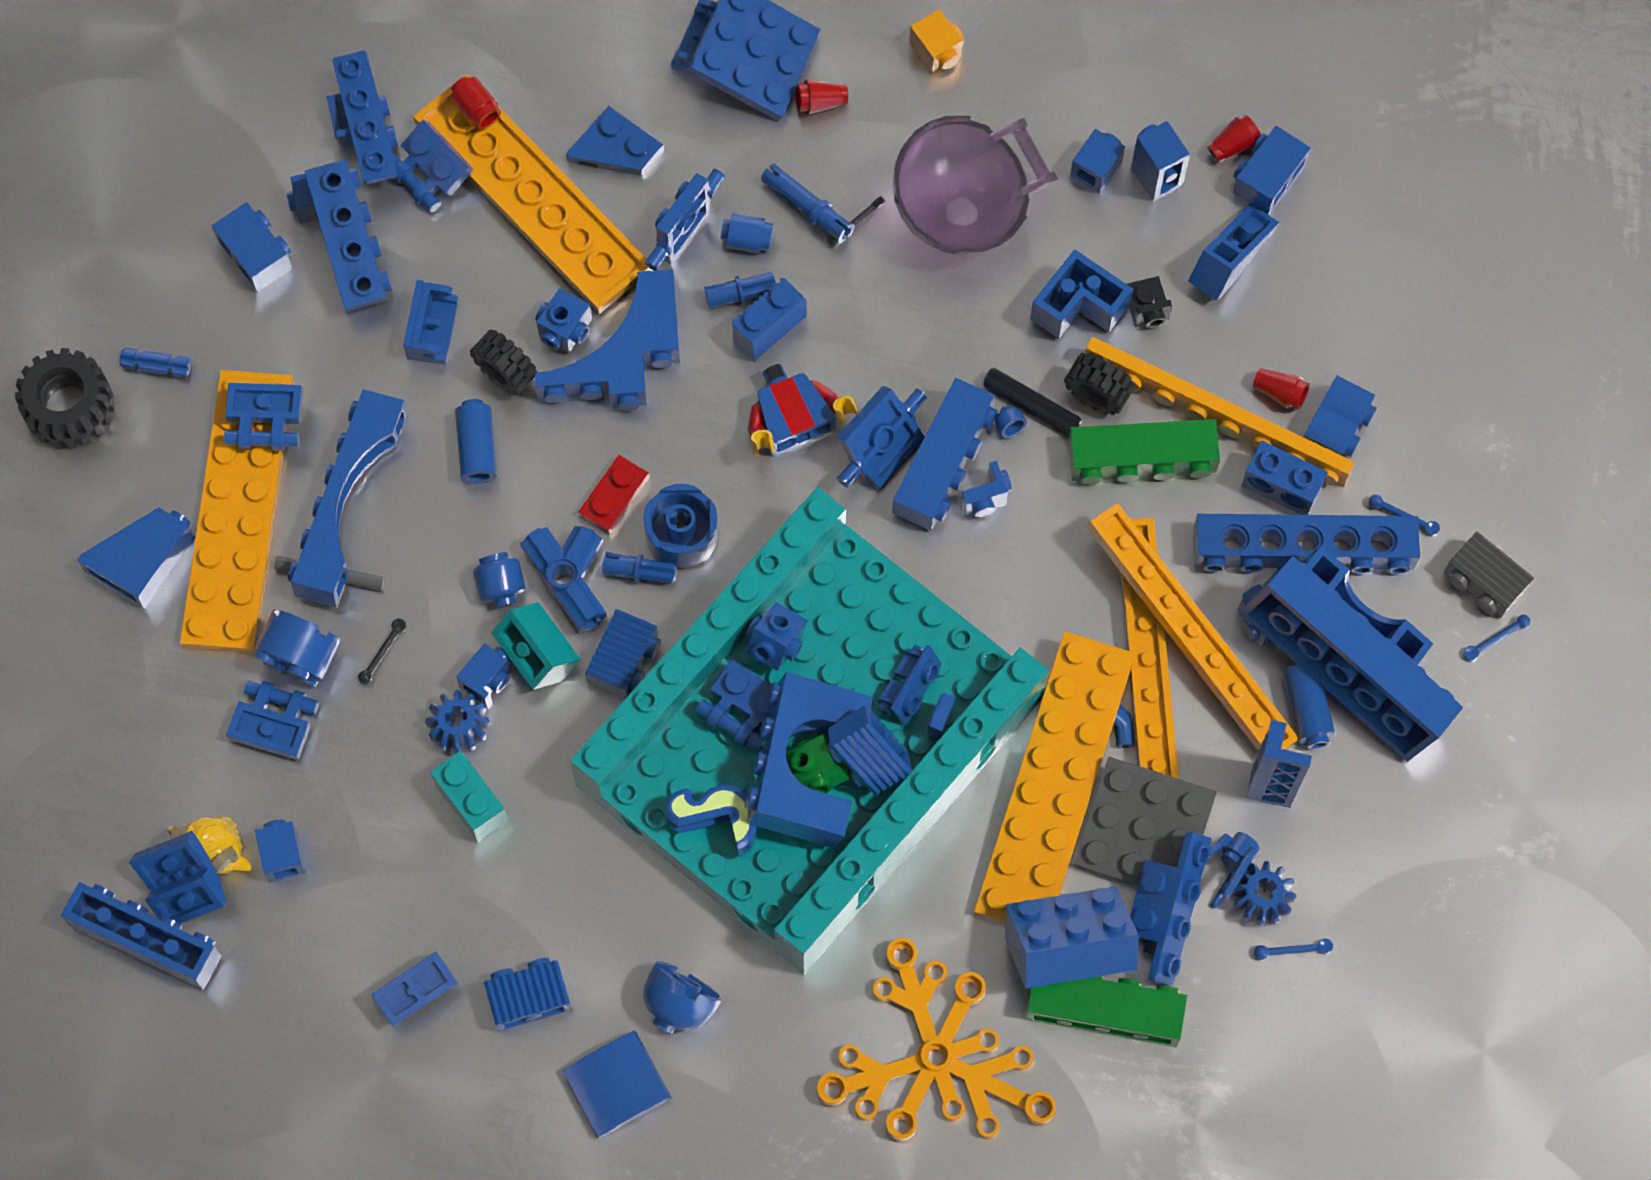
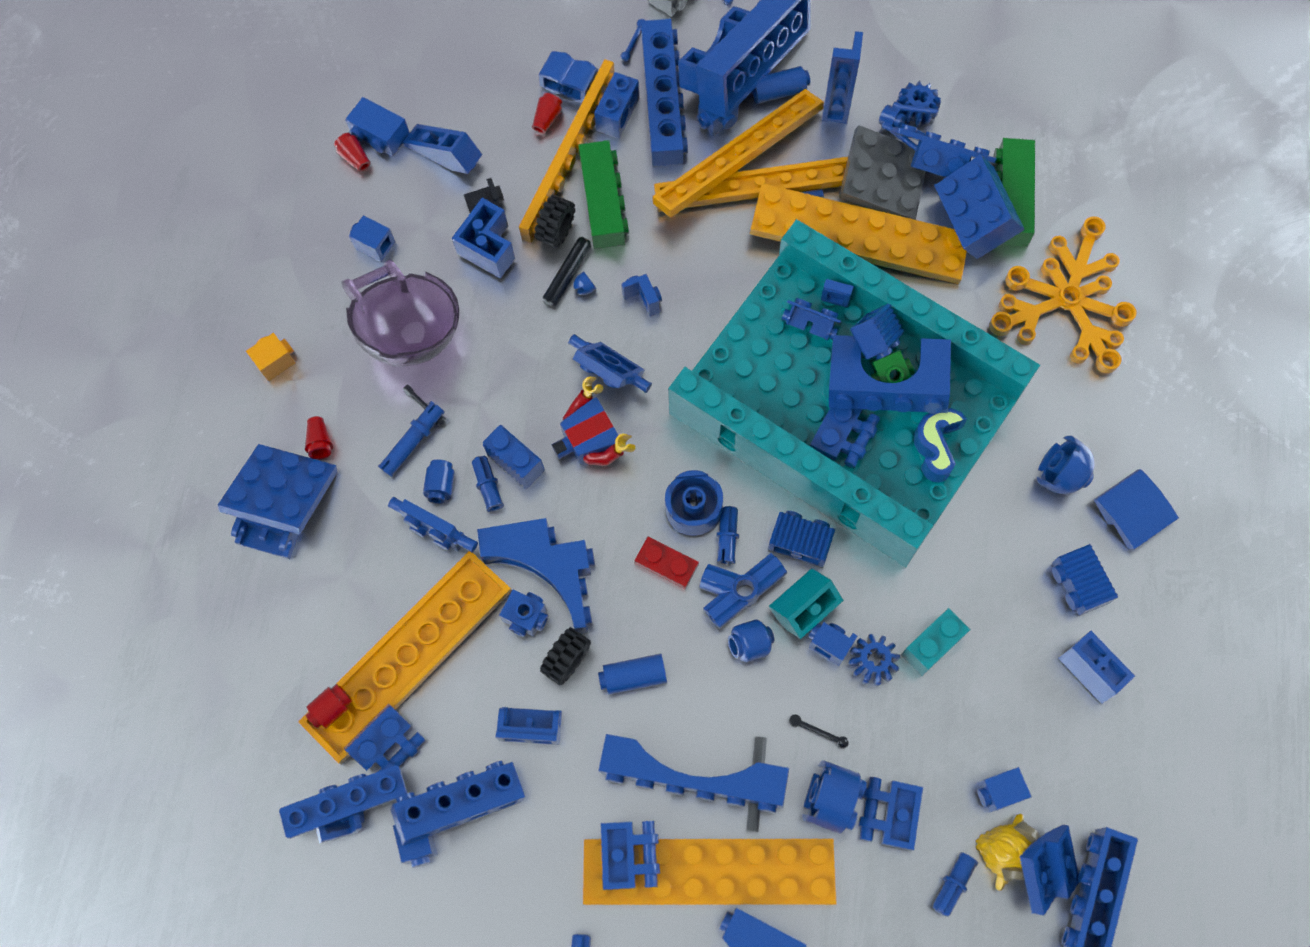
camera: 90 degrees left, 0 degrees up
blue brick [211,202,292,292] -> none
blue wing [566,106,664,176] -> none
blue brick [746,602,808,671] -> none
blue brick [892,378,998,531] -> none
blue brick [1131,121,1190,201] -> none
blue hinge [1254,938,1333,960] -> none
none -> blue axle [933,852,978,917]

